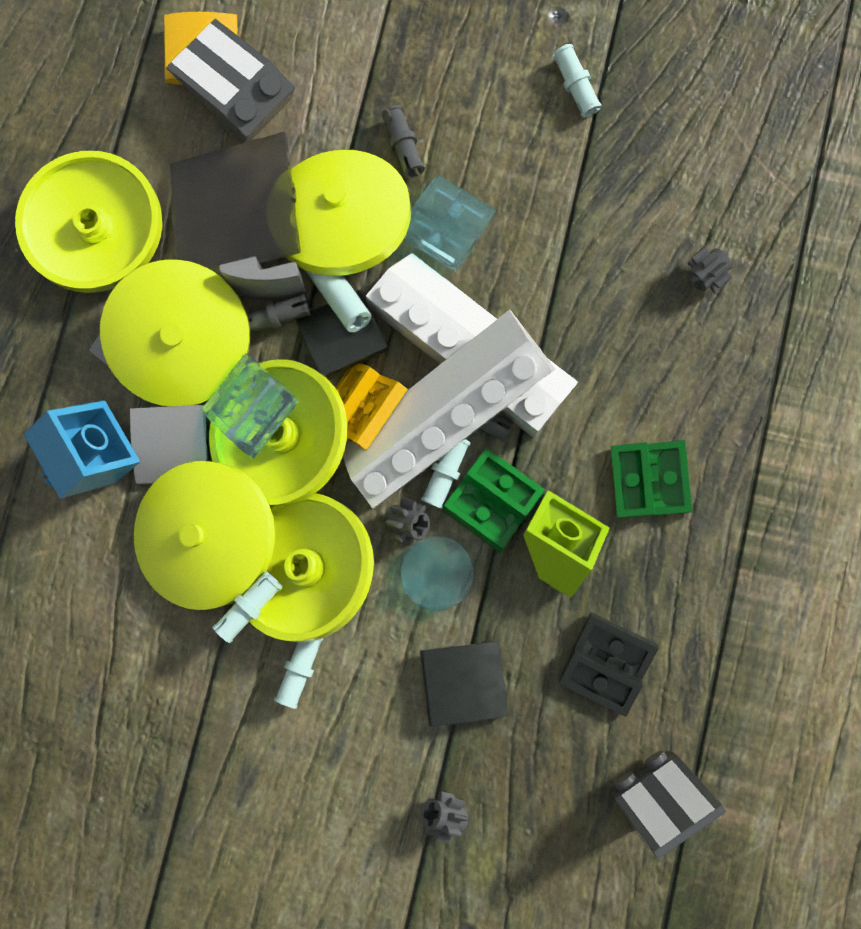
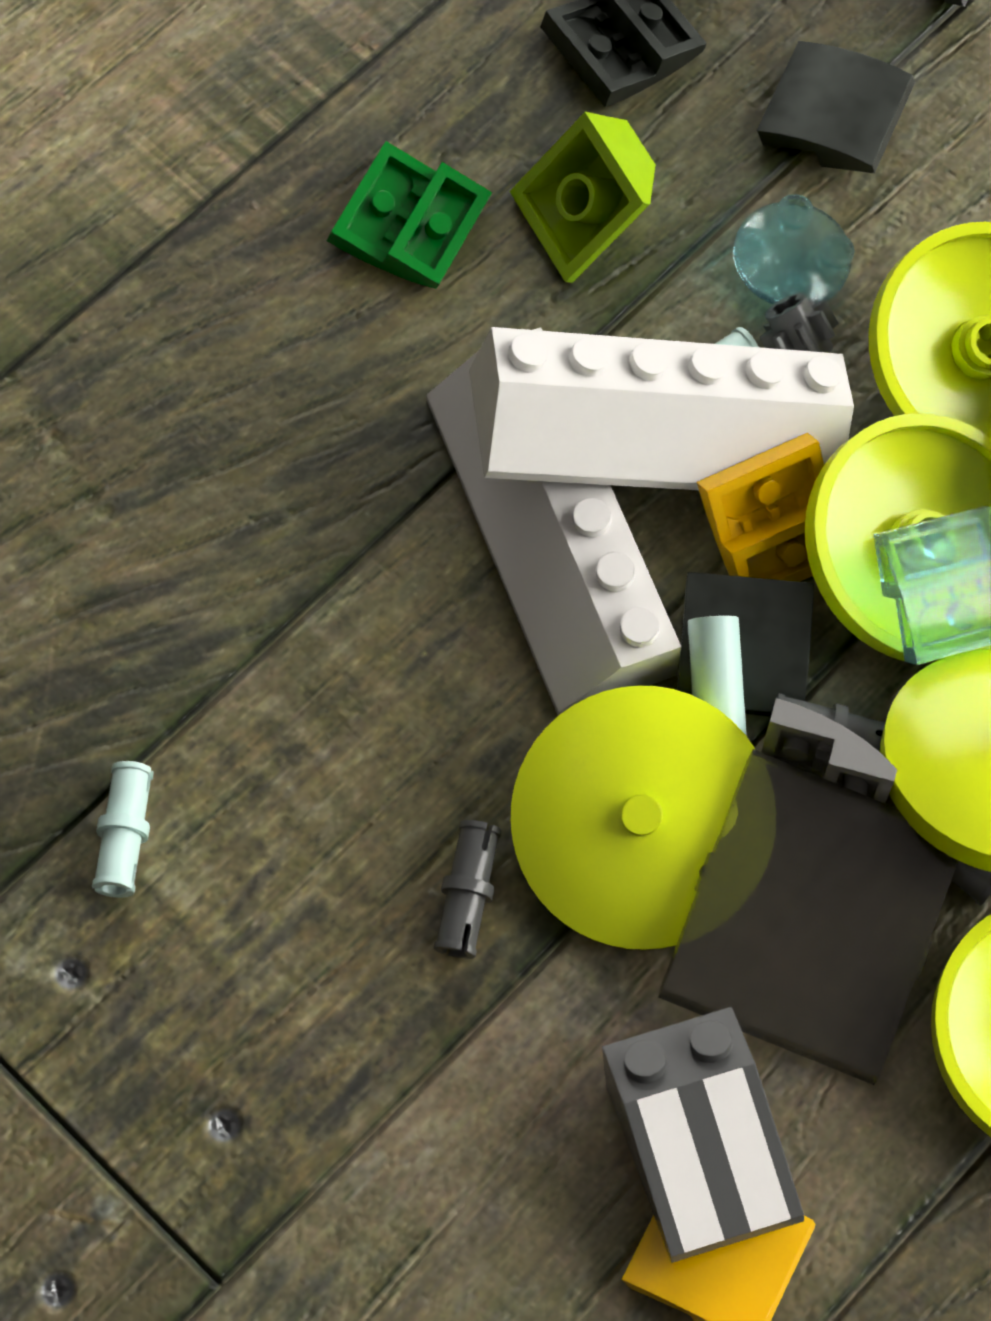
camera: 150 degrees left, 15 degrees down
clear light blue slope [404,174,496,272] -> none
green slope [441,447,545,553] -> none
dark grey gear [687,247,732,293] -> none

